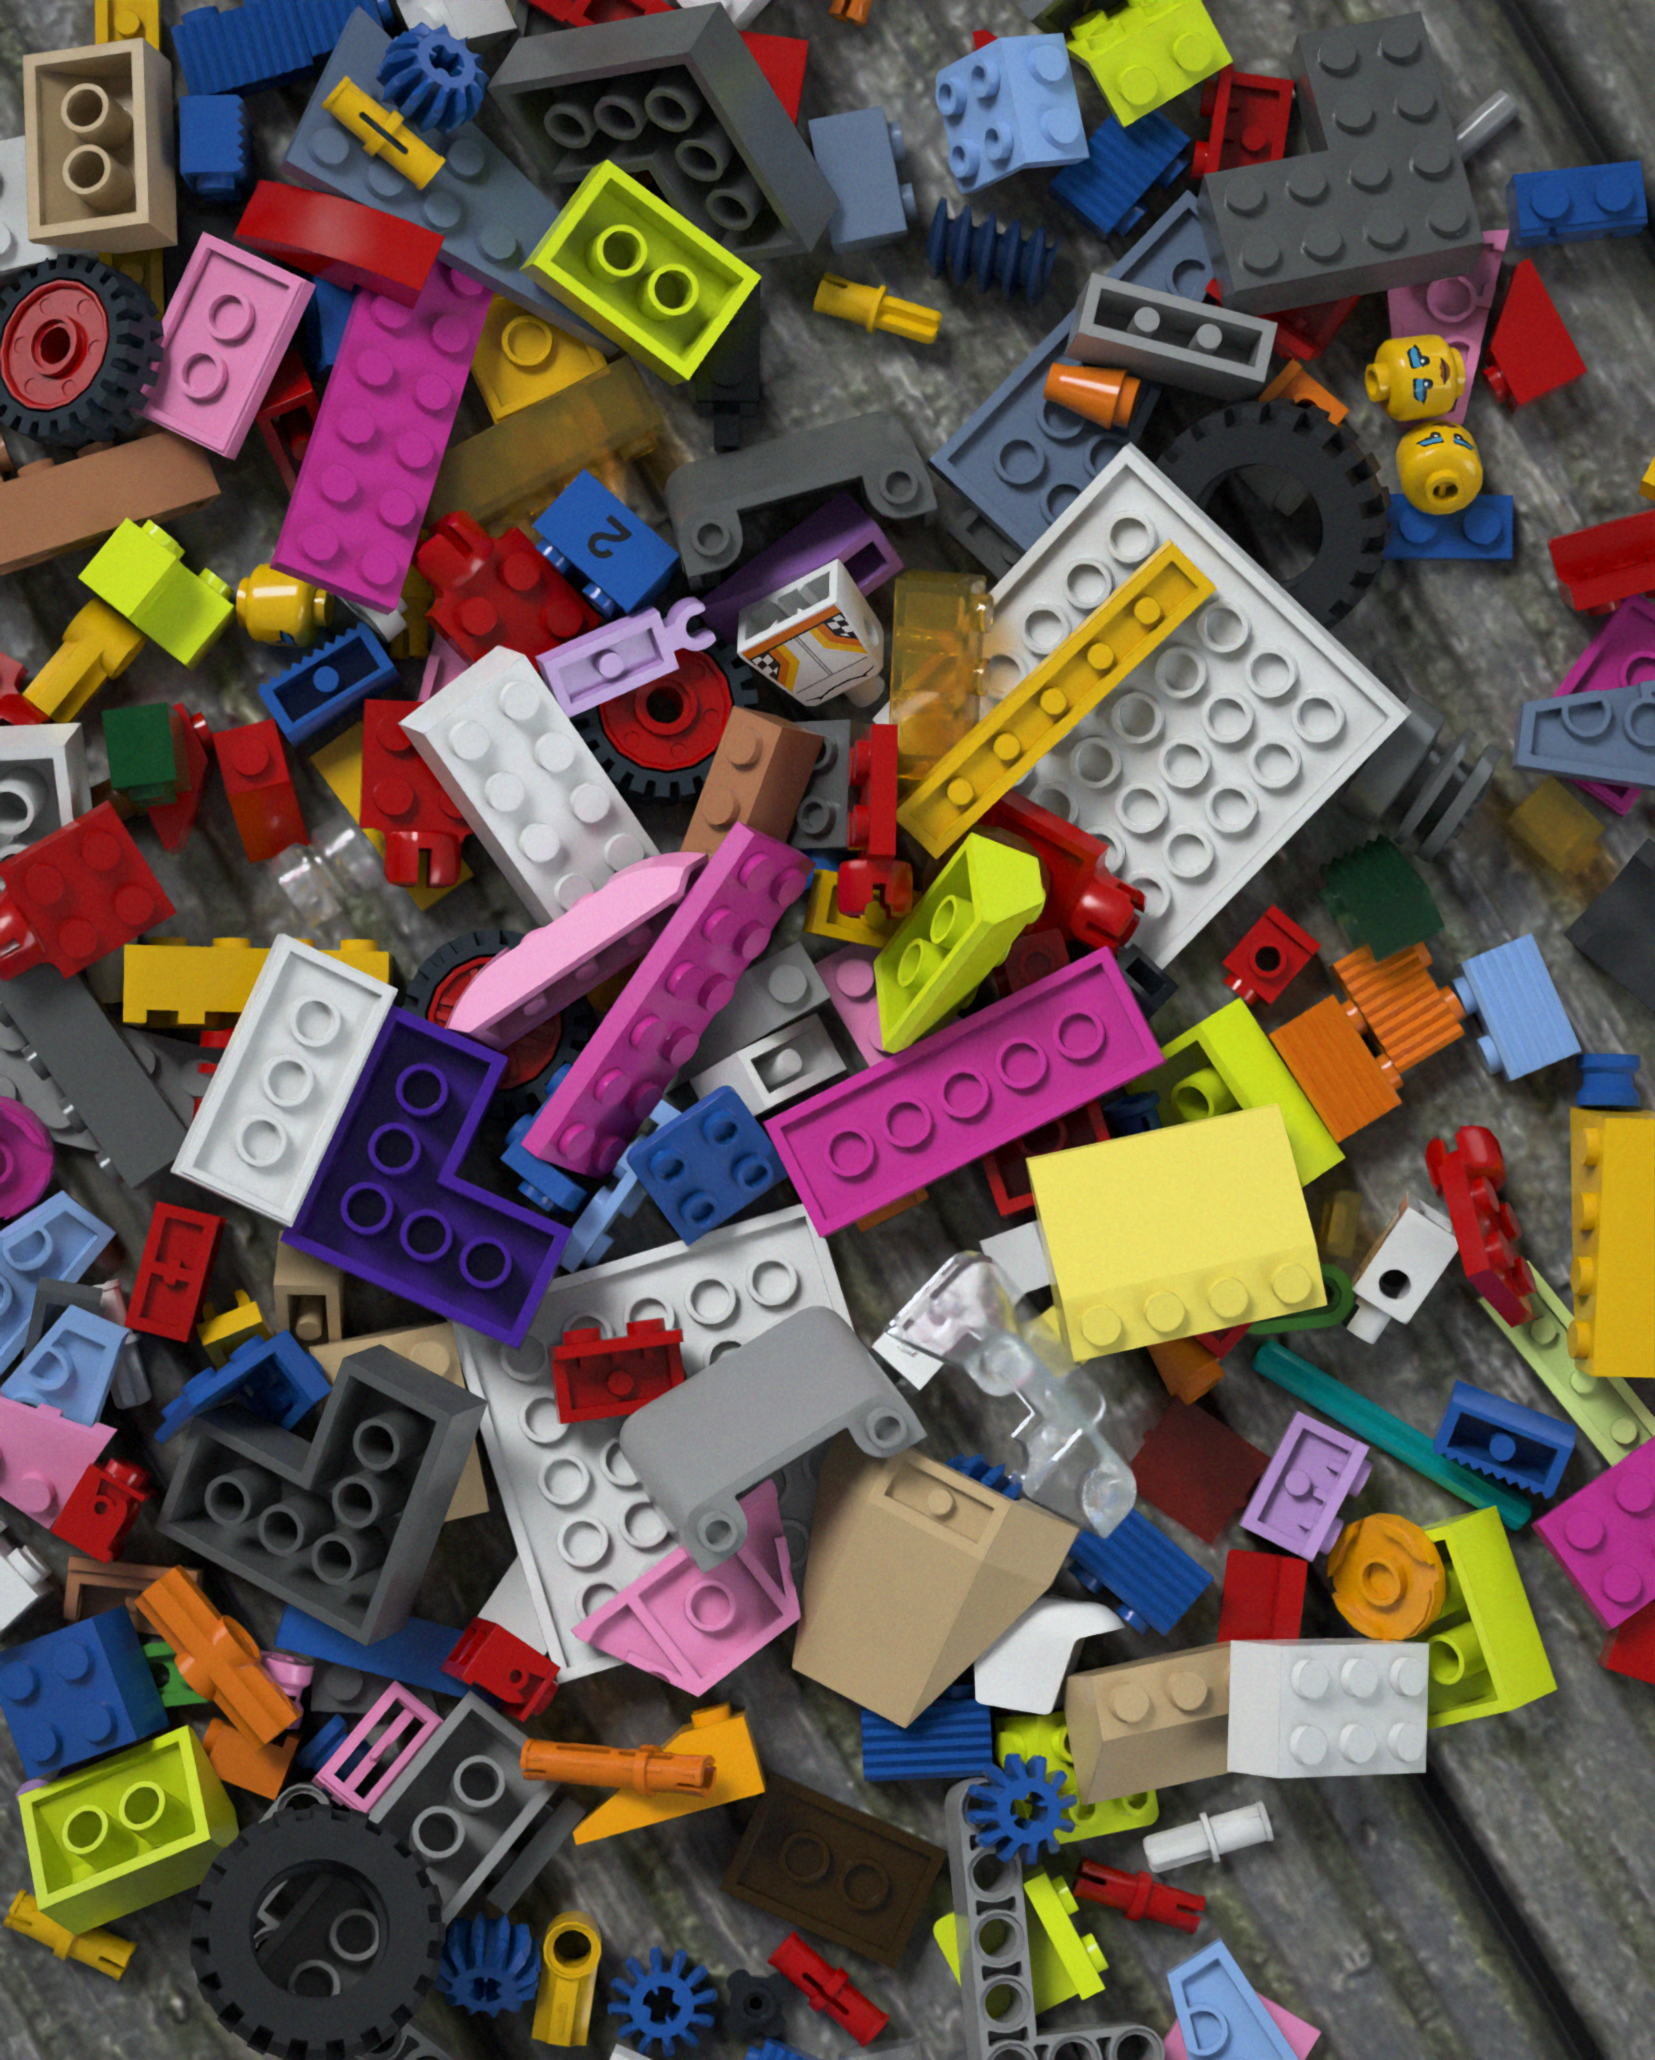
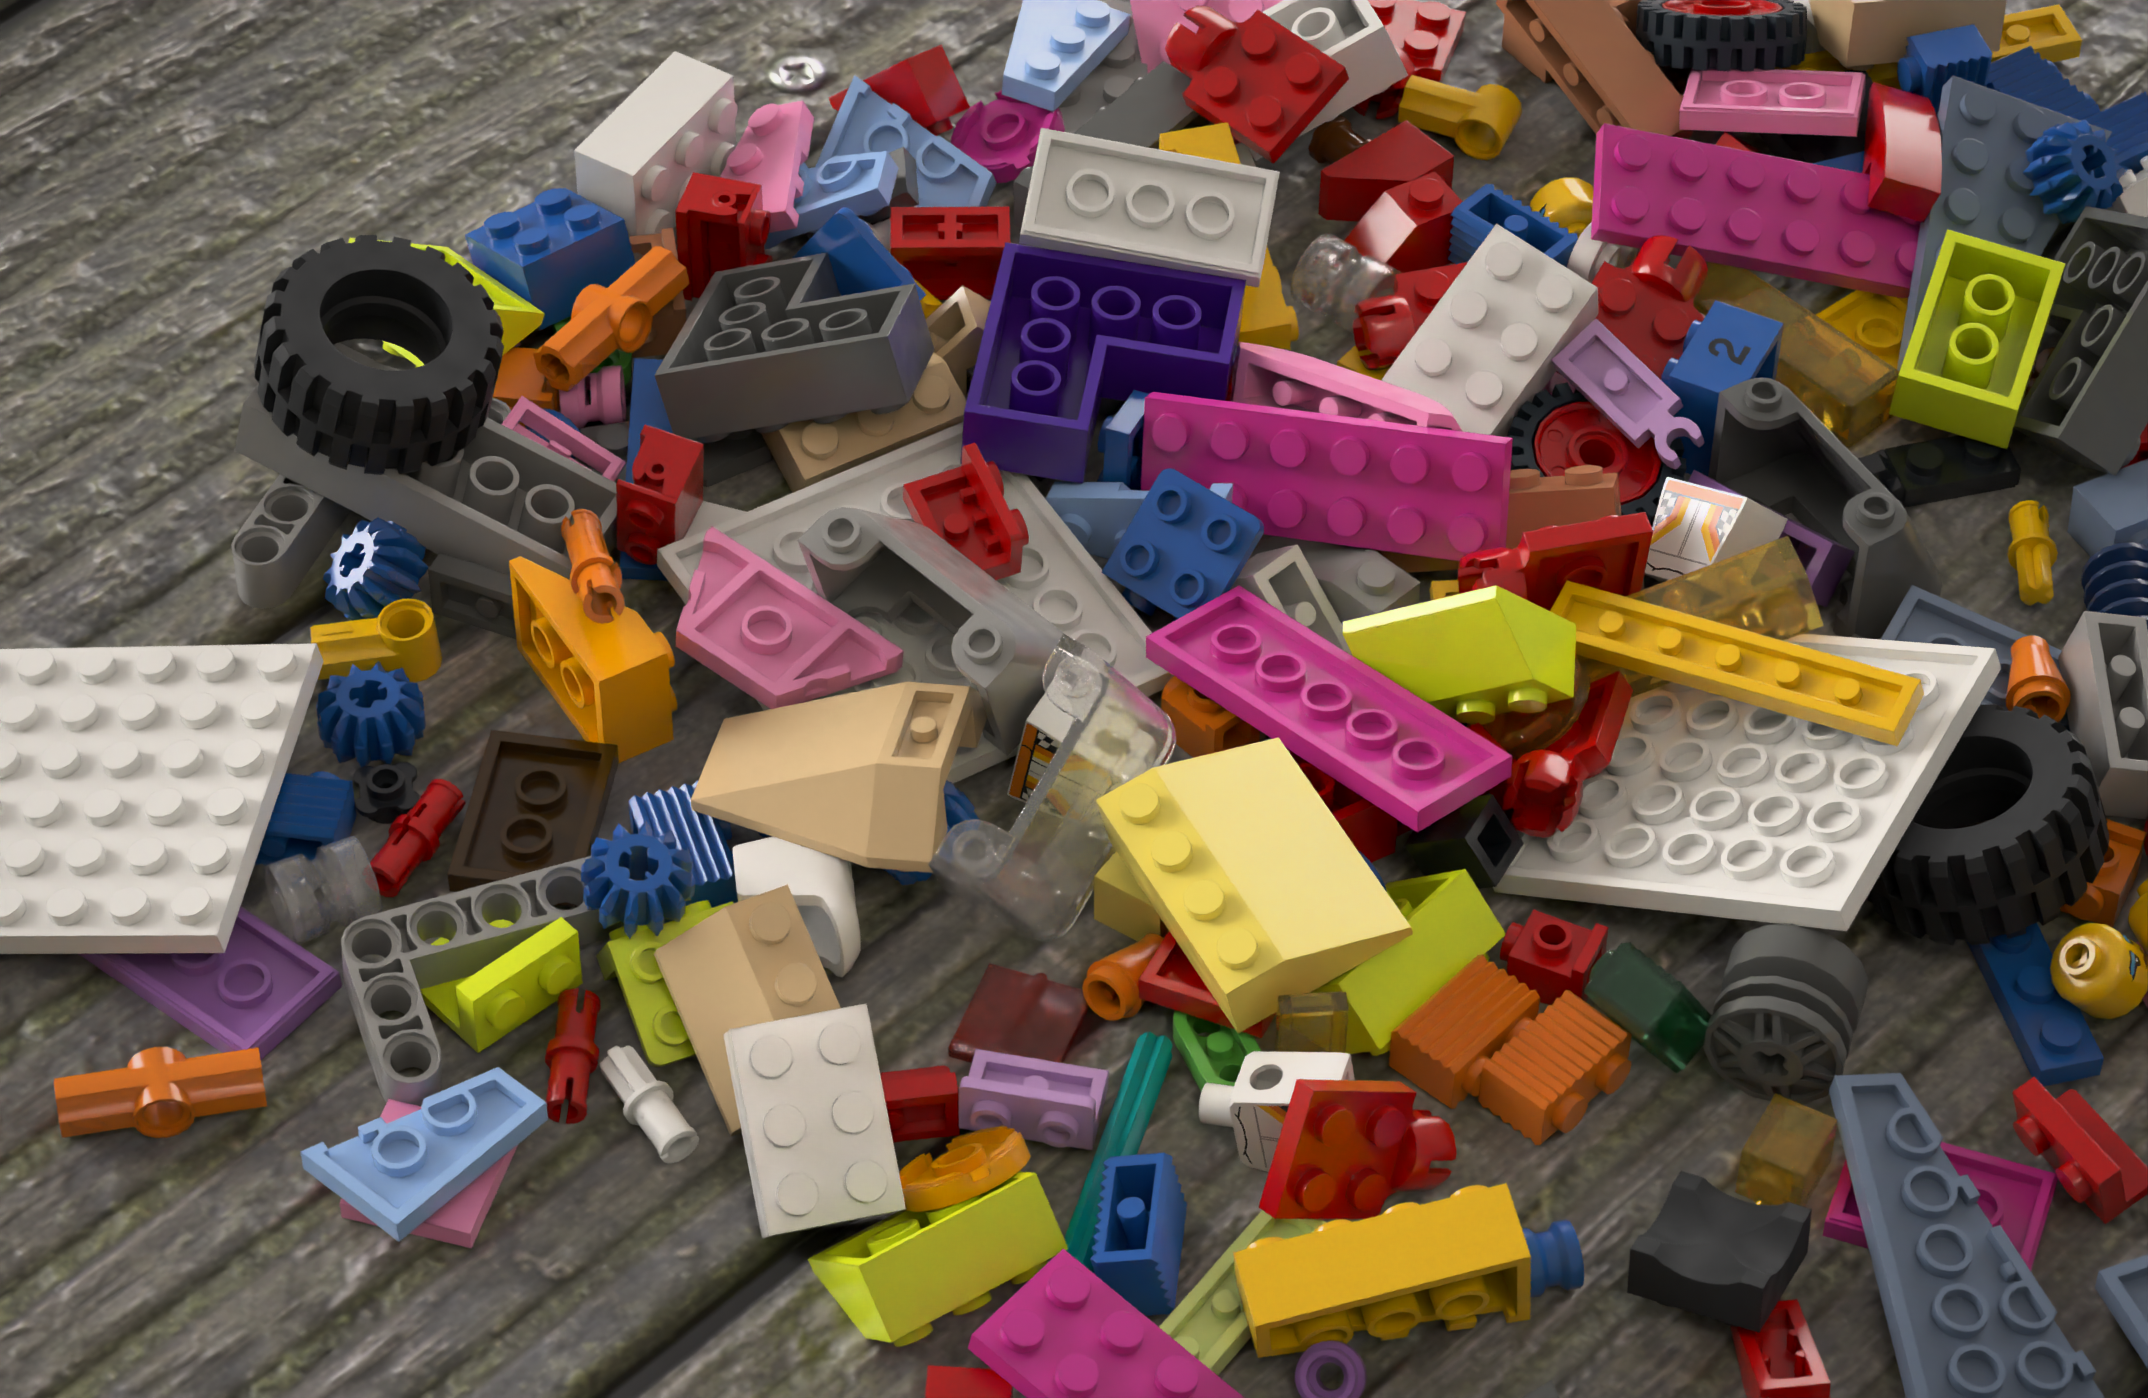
camera: 75 degrees right, 40 degrees down
neon yellow brick [78,517,237,672] -> none
dark green brick [102,702,192,808] -> none
yellow pin [320,75,446,191] -> none
blue brick [1067,1492,1214,1637] -> none
light blue brick [1451,933,1582,1083] -> none

